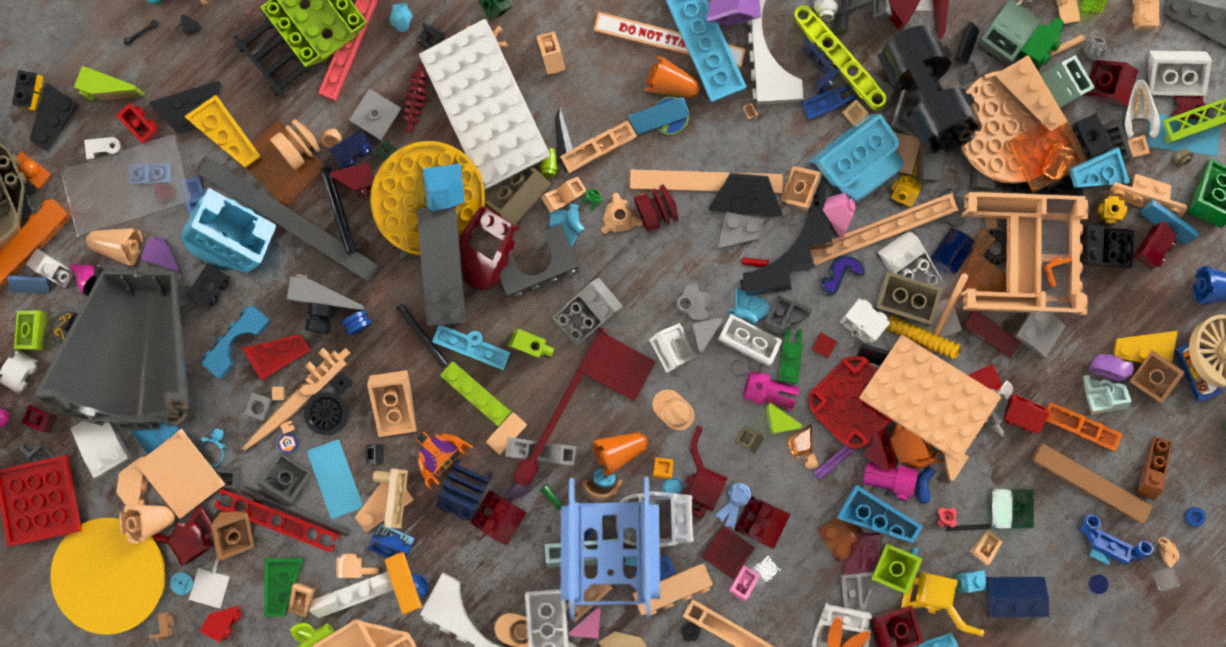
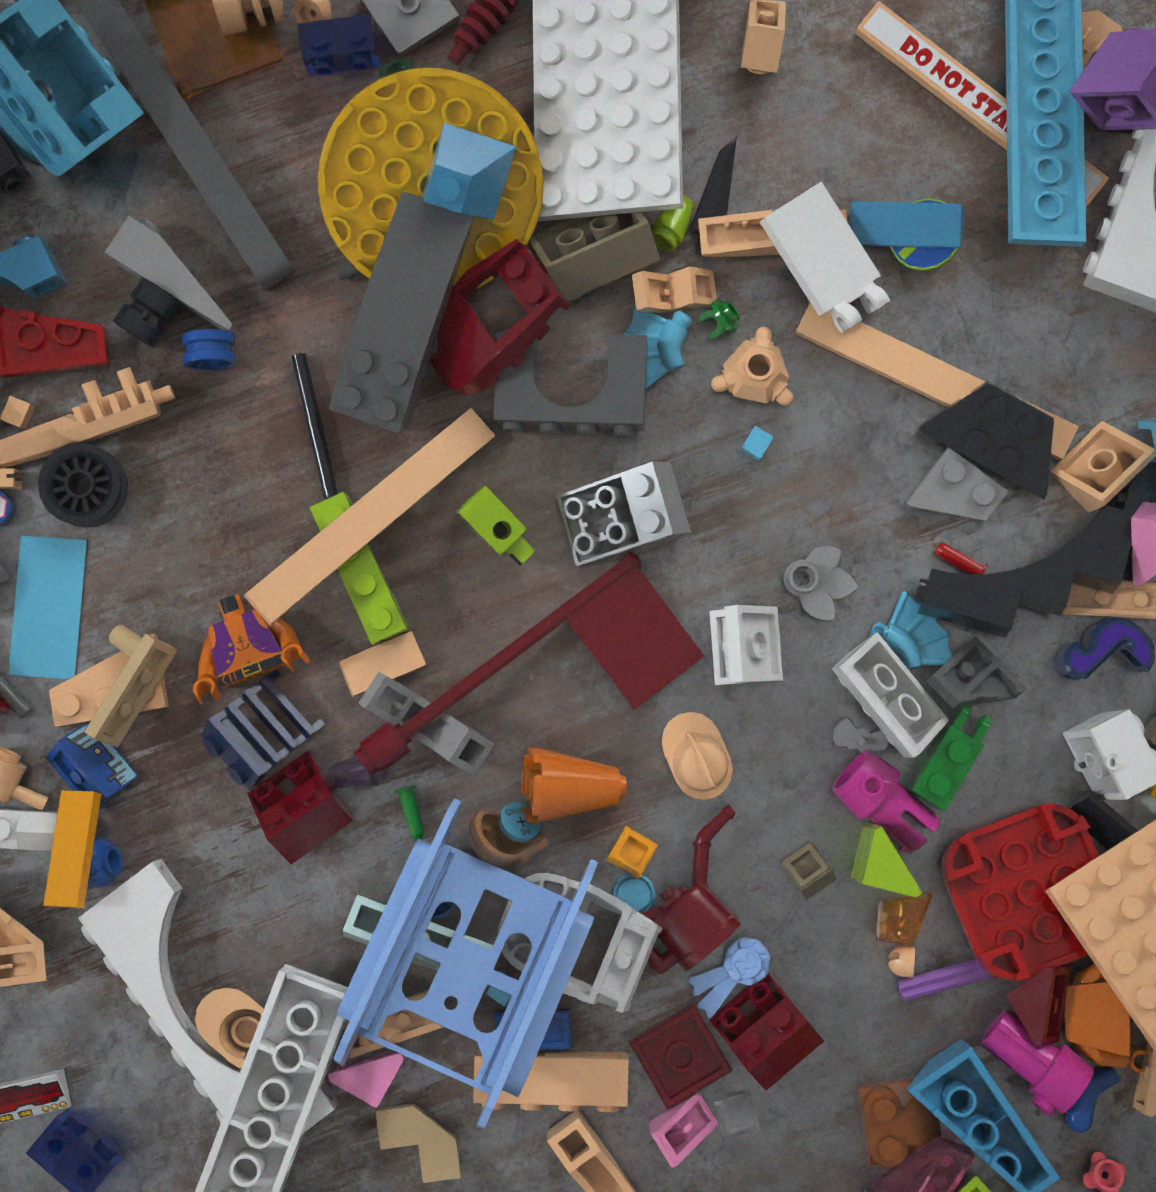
camera: 25 degrees right, 0 degrees up
black axle [321,166,356,255] -> none
dark red slope [330,163,374,197] -> none
black plate [330,371,353,395] -> none
black slope [366,444,384,464] -> none
light nougat slope [367,370,417,437] -> none
medium azure hinge [432,325,511,371] -> none
dark red wheel [633,184,679,234] -> none
orange cone [645,56,700,98] -> none
black plate [681,623,700,642] -> none
light grey slope [692,318,723,355] -> none
light nougat piece [742,103,758,120] -> none
red tile [811,332,838,358] -> none
none -> light nougat tile [244,408,495,625]
none -> medium azure piece [740,426,774,462]
none -> white tile [759,181,890,333]

